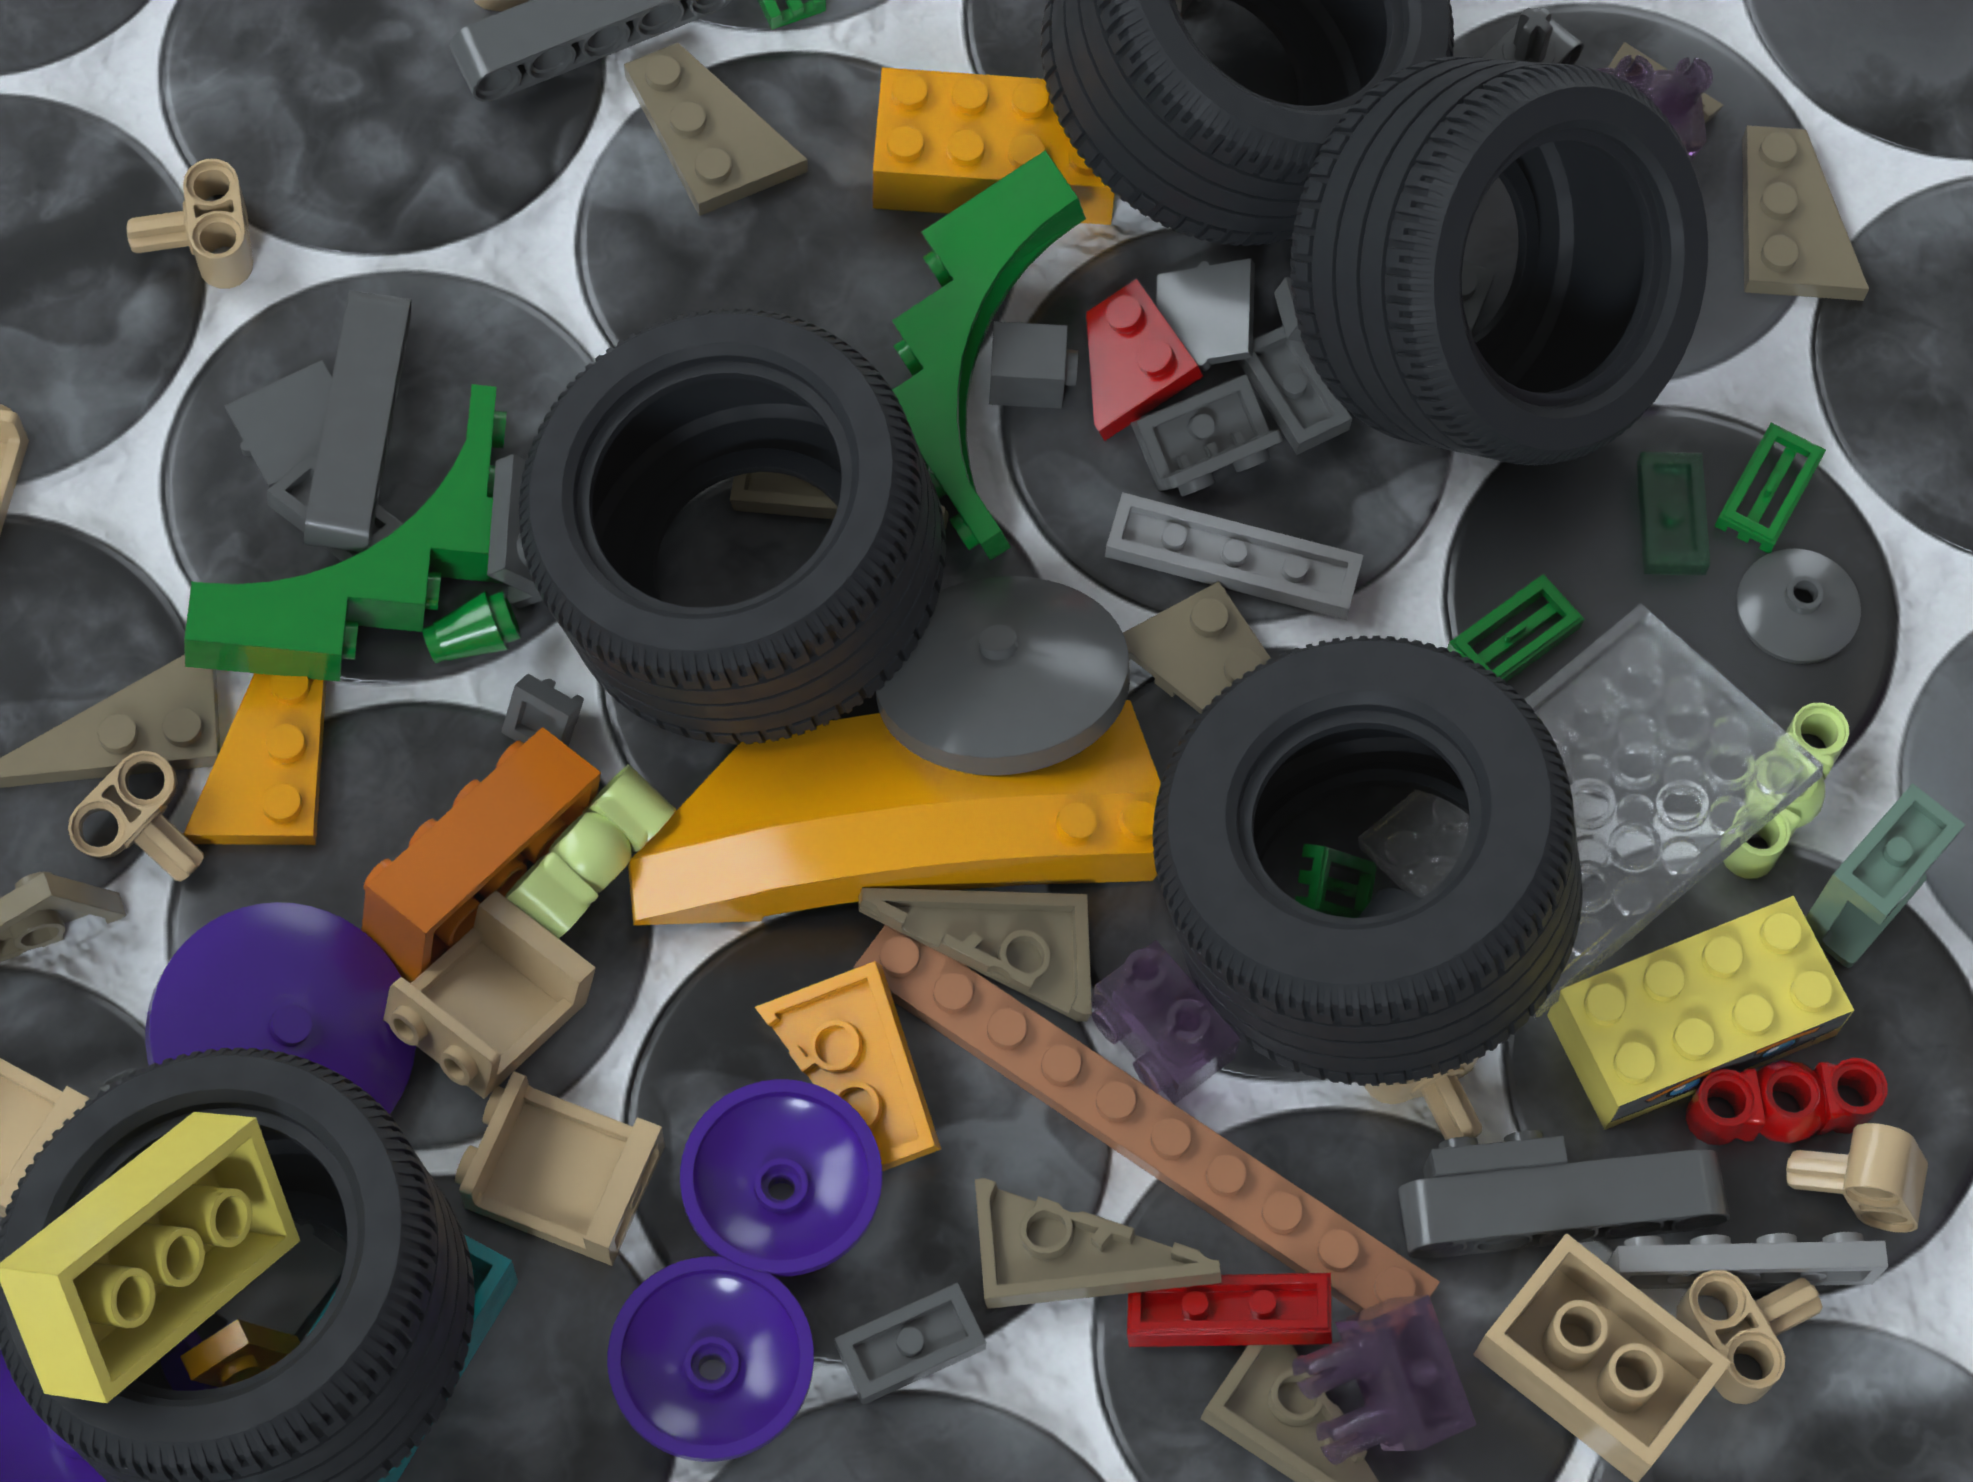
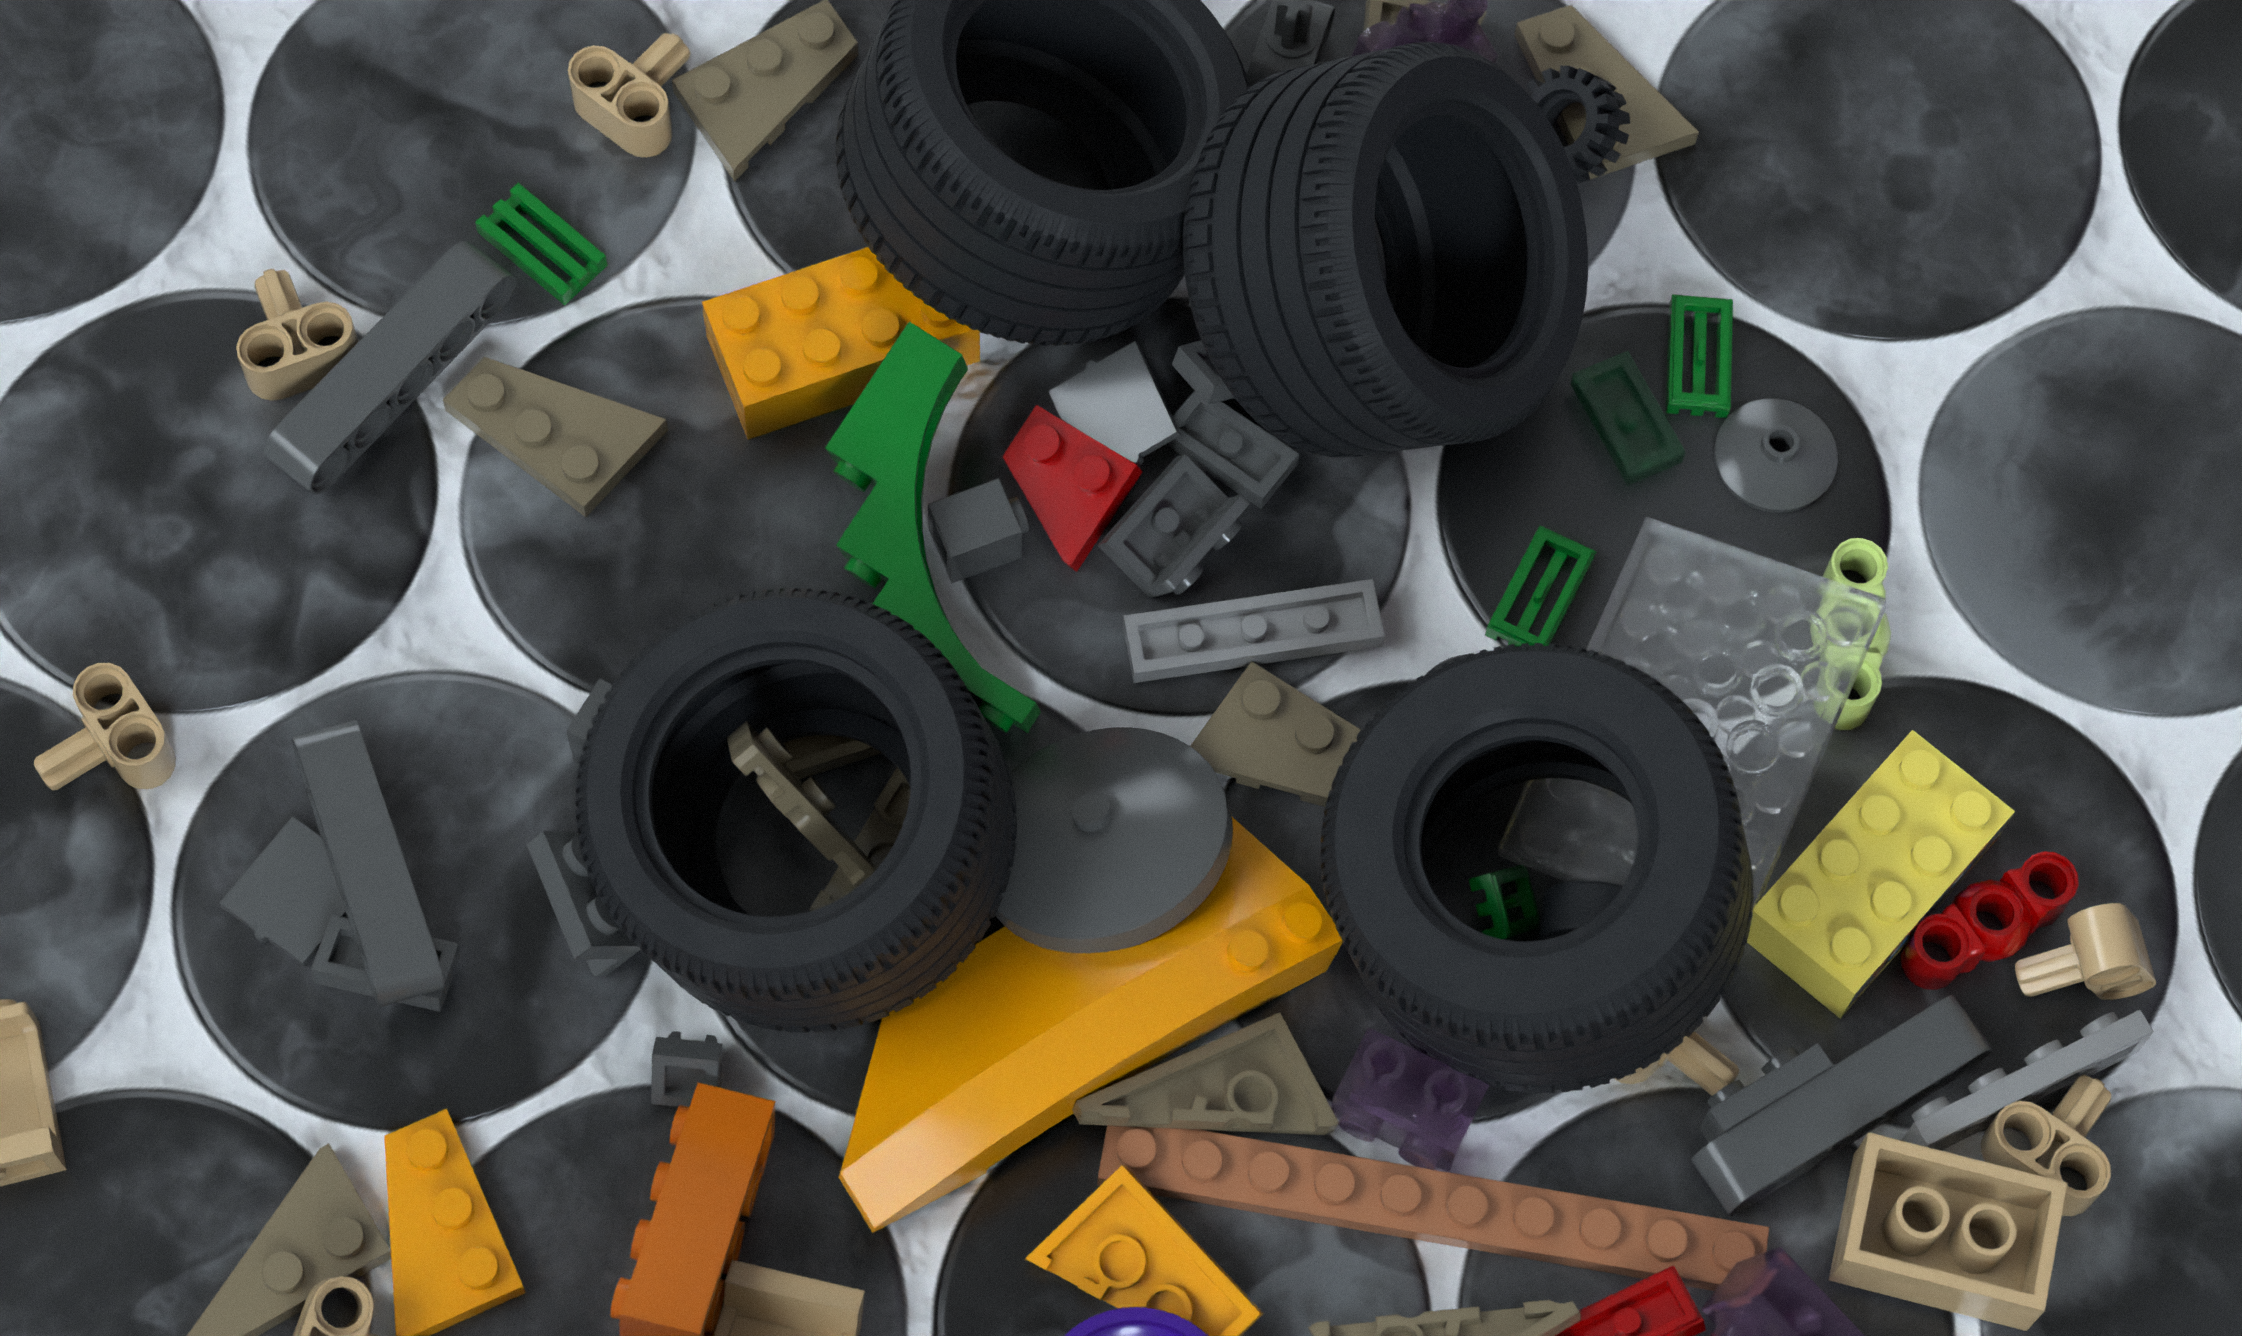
camera: 25 degrees left, 0 degrees up
green arch [184,384,507,682] -> none
green cone [422,591,522,664] -> none
yellowish green piece [505,765,676,939] -> none
sand green panel [1805,783,1966,968] -> none
none -> dark tan wing [727,720,877,888]
none -> black tyre [1525,65,1630,183]

